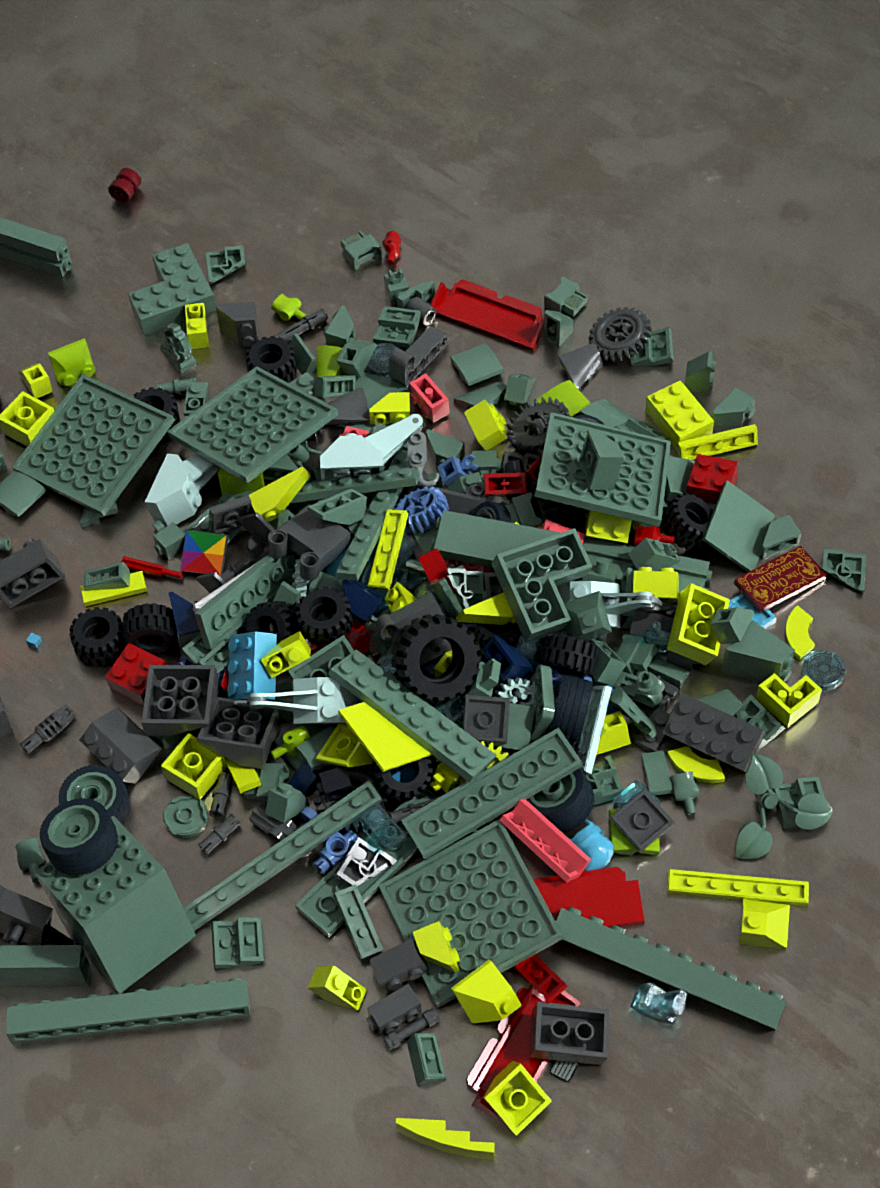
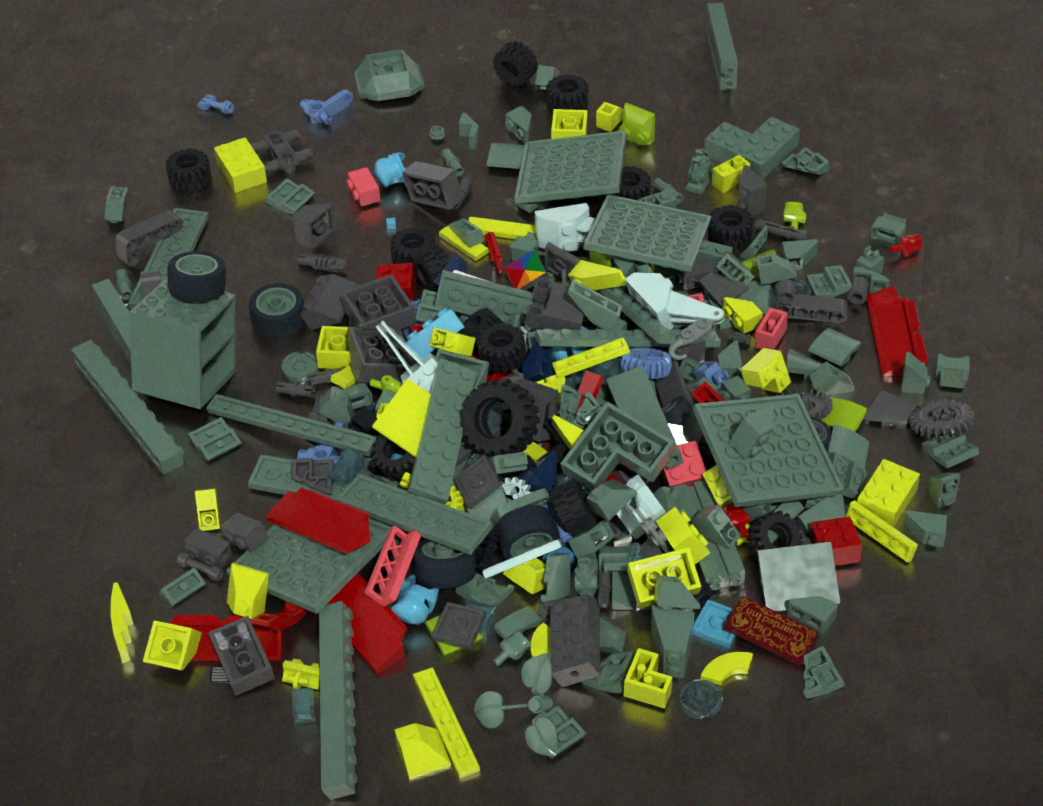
camera: 60 degrees right, 10 degrees down
dark red wheel [108,168,142,203] -> none
sand green plate [333,884,383,960] -> none
neon yellow slope [413,921,460,972] -> none
none -> red slope [266,488,371,554]
none -> neon yellow hips [282,659,320,690]
none -> neon yellow tile [468,217,536,240]

